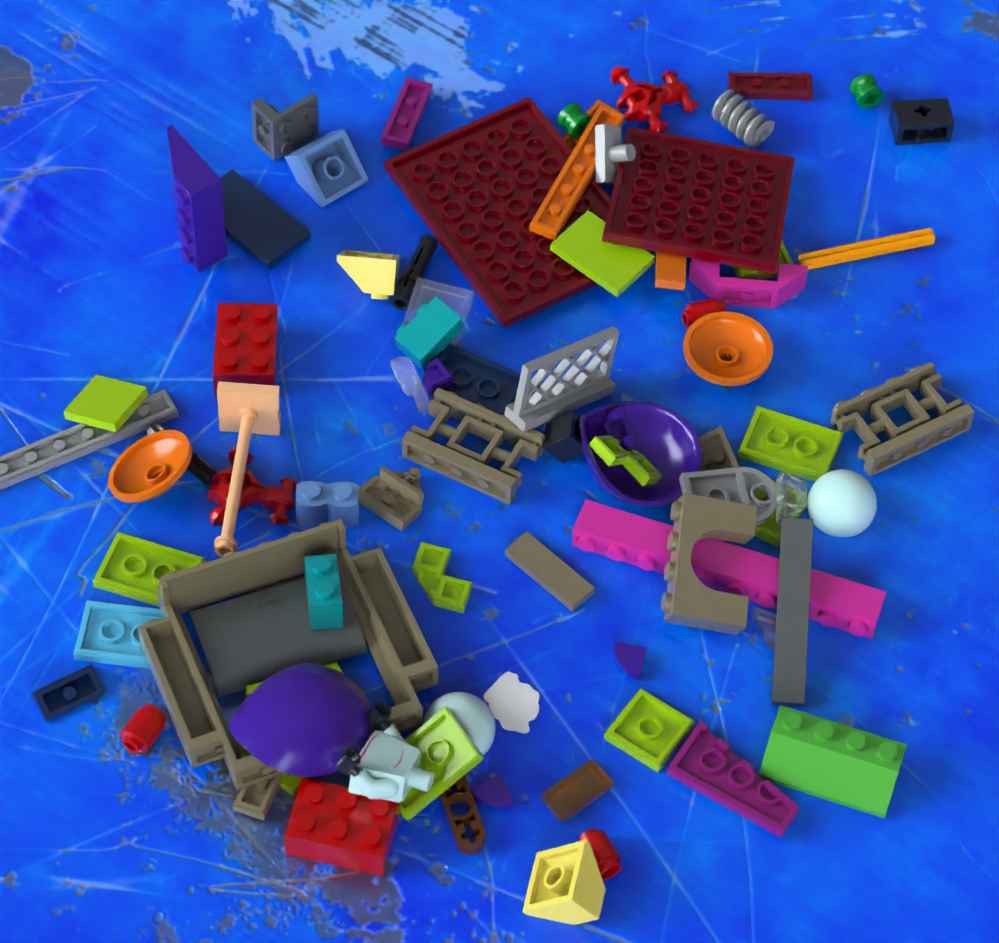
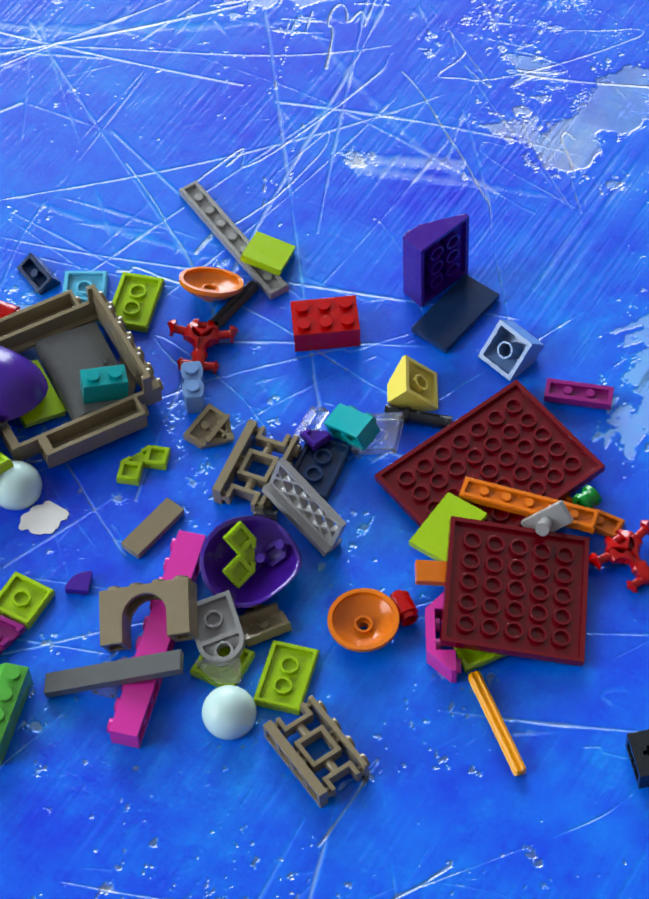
camera: 90 degrees right, 0 degrees up
light nougat tile [214,381,281,557] -> none
dark grey bracket [251,93,319,161] -> none
light grey piece [712,89,775,148] -> none

